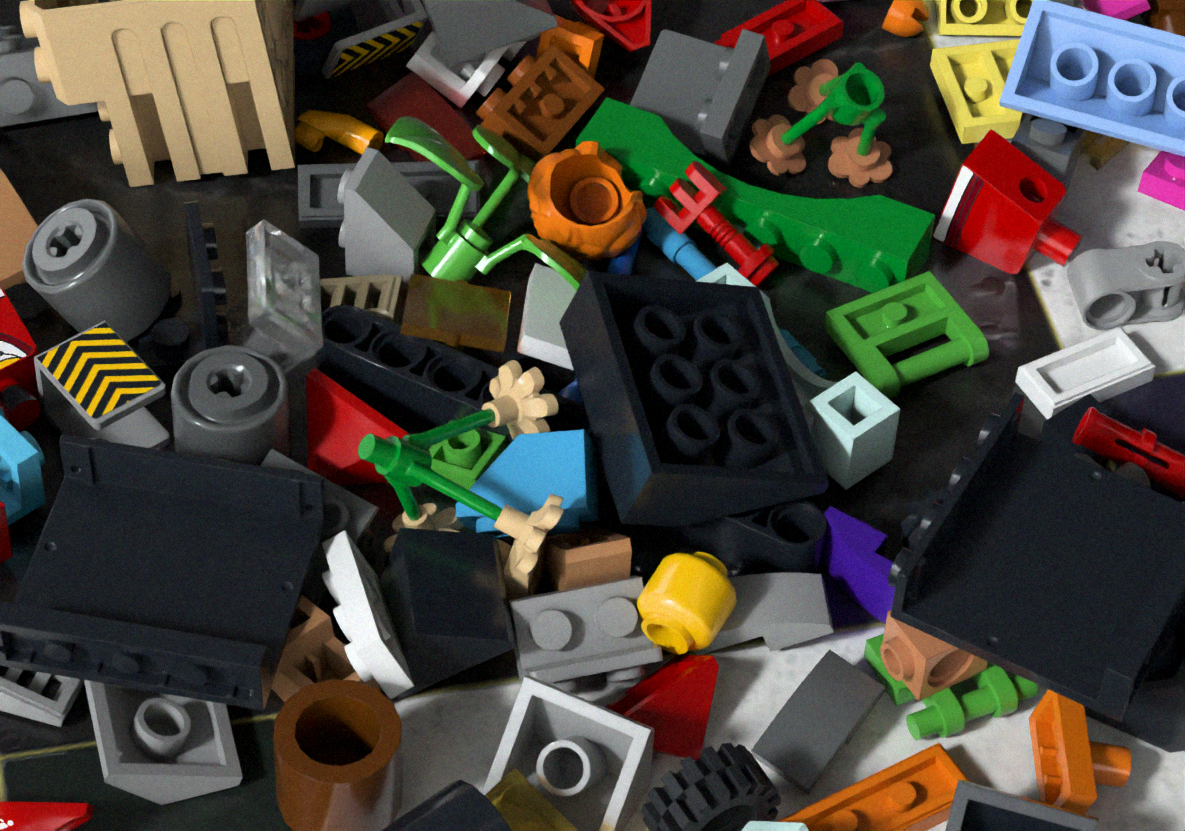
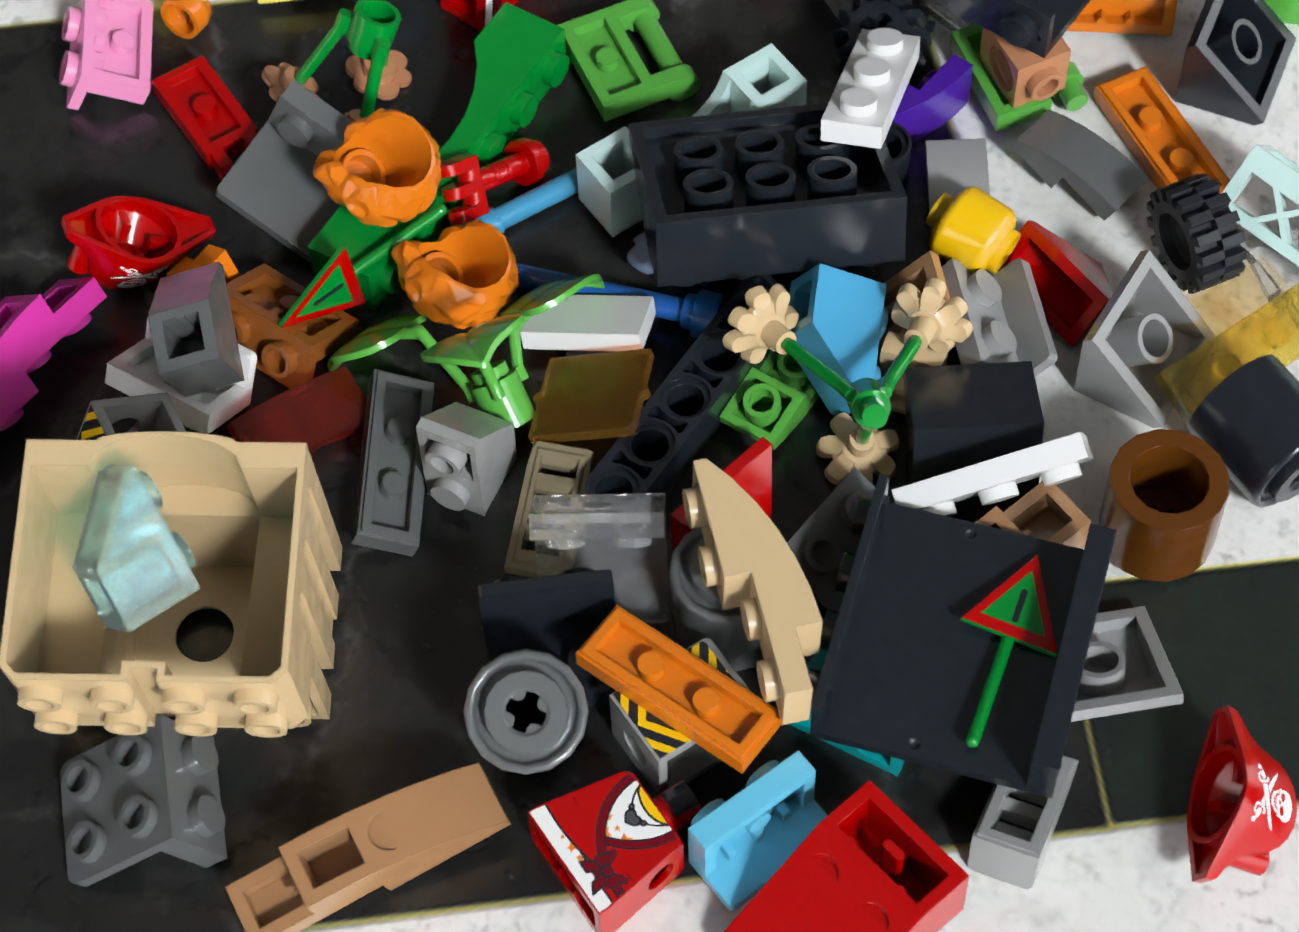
camera: 80 degrees left, 10 degrees up
none -> green piece [278,204,447,328]
none -> orange hair [313,108,442,228]
none -> orange tile [575,605,782,774]
none -> tan slope [682,458,823,725]
none -> white plate [820,28,920,149]
none -> piece [960,555,1058,748]

